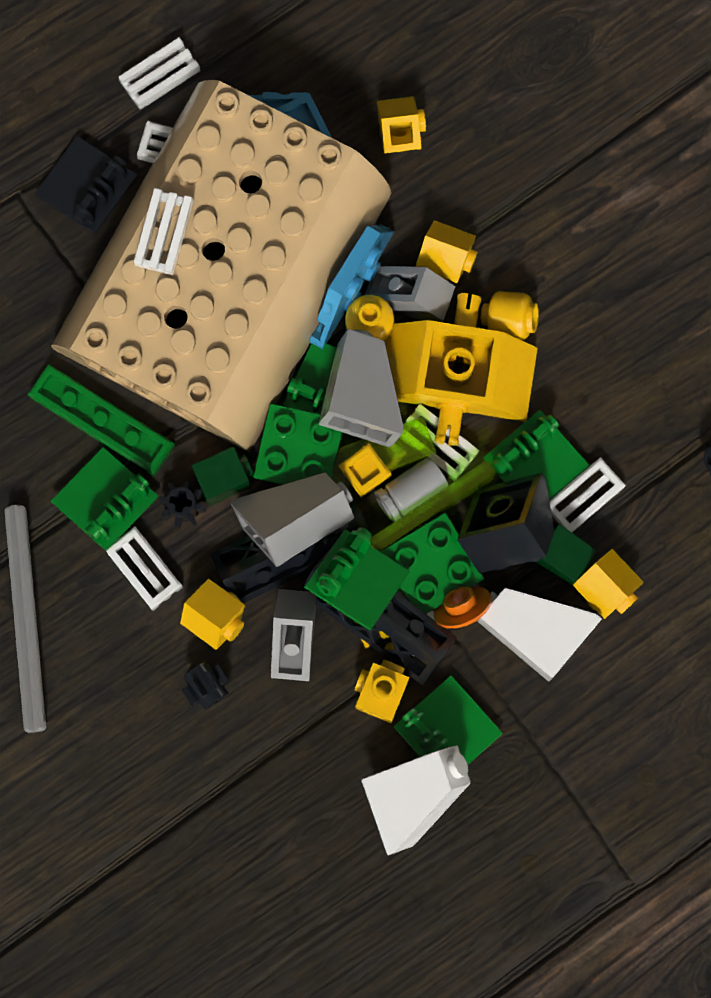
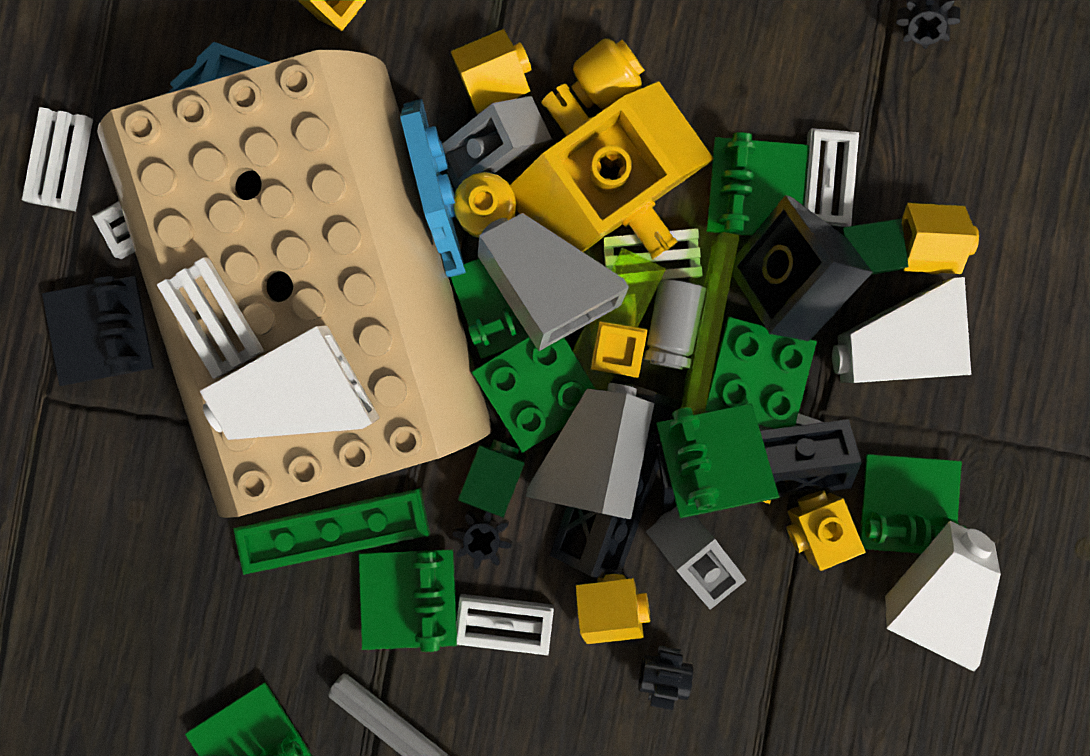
camera: 50 degrees left, 10 degrees up
orange piece [433,587,491,629] -> none
none -> white slope [200,326,379,440]

